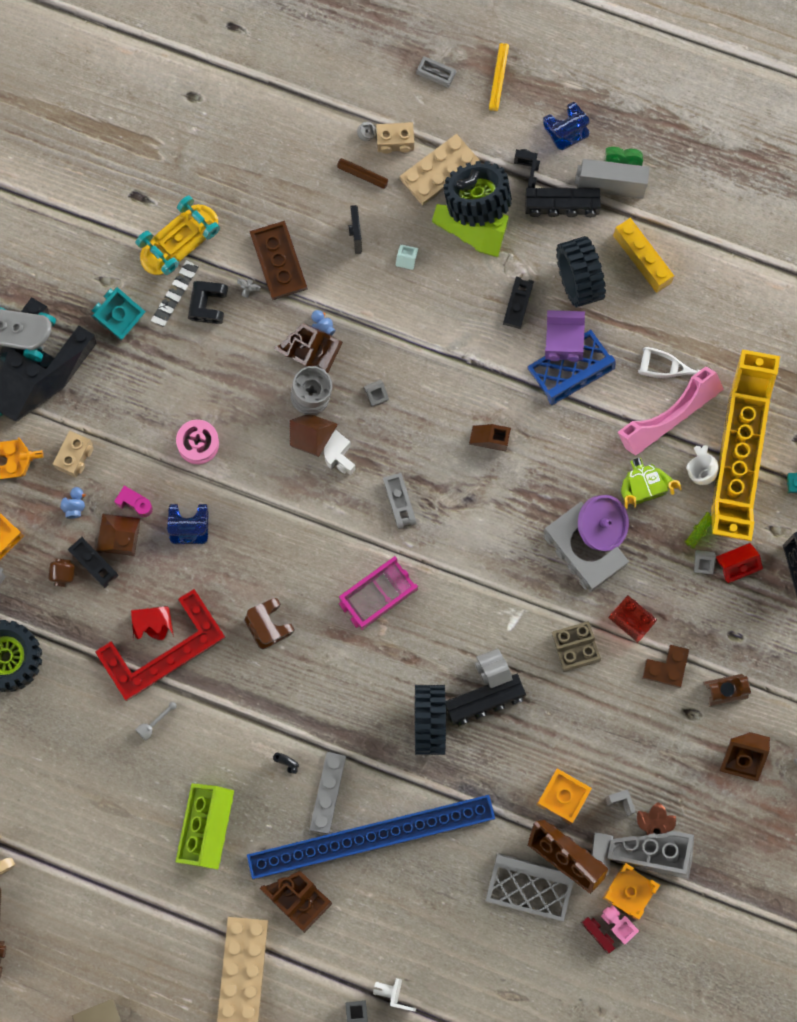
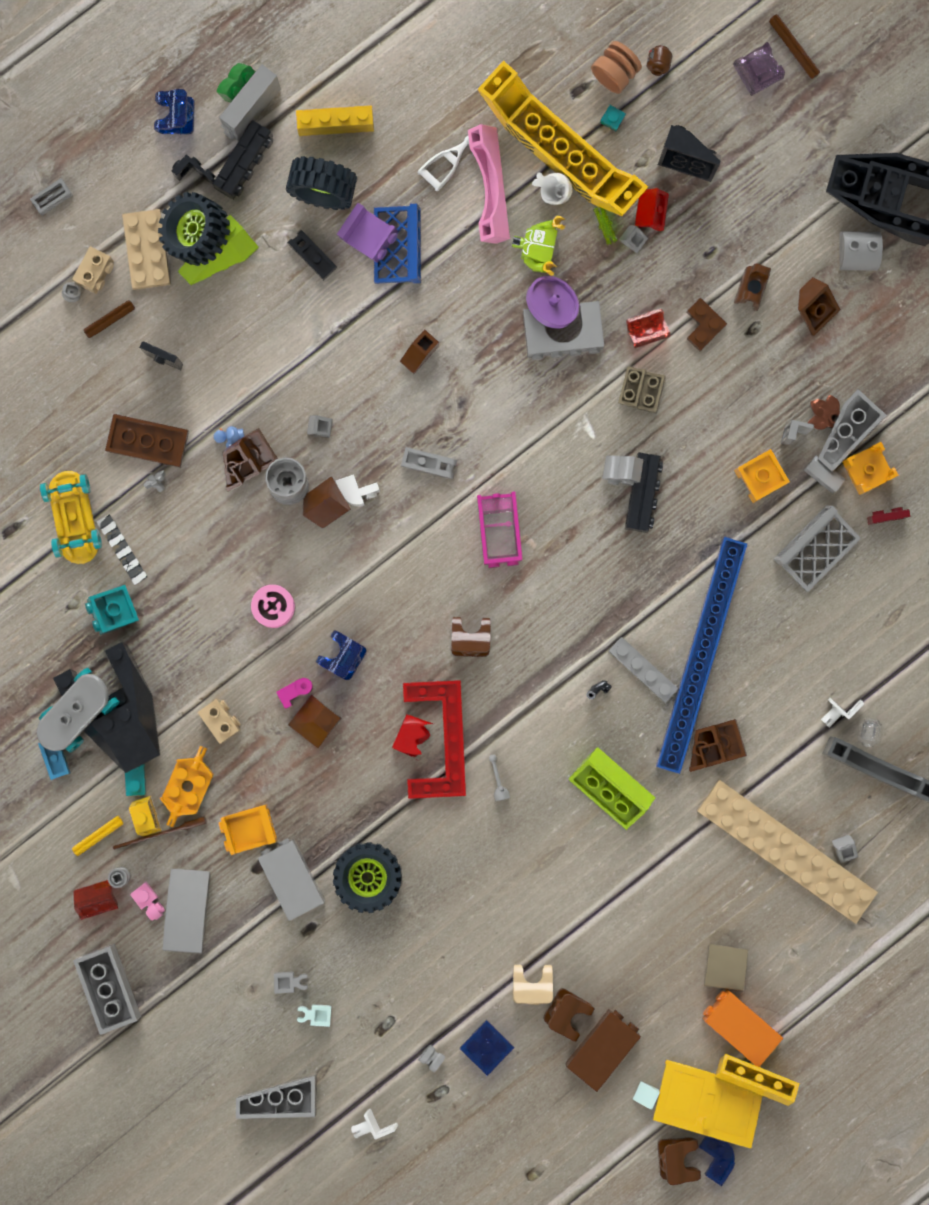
camera: 65 degrees left, 10 degrees up
reddish brown head [48,558,75,587] -> none
medium blue animal [60,487,86,519] -> none
black plate [68,537,119,588] -> none
black connector [188,281,228,324] -> none
light aqua slope [396,244,418,270] -> none
black wheel [415,685,446,755] -> none
black arm [456,170,480,192] -> none
yellow axle [489,43,509,111] -> none
reddish brown wedge [527,820,608,894] -> none
bright pink plate [601,905,639,945] -> none

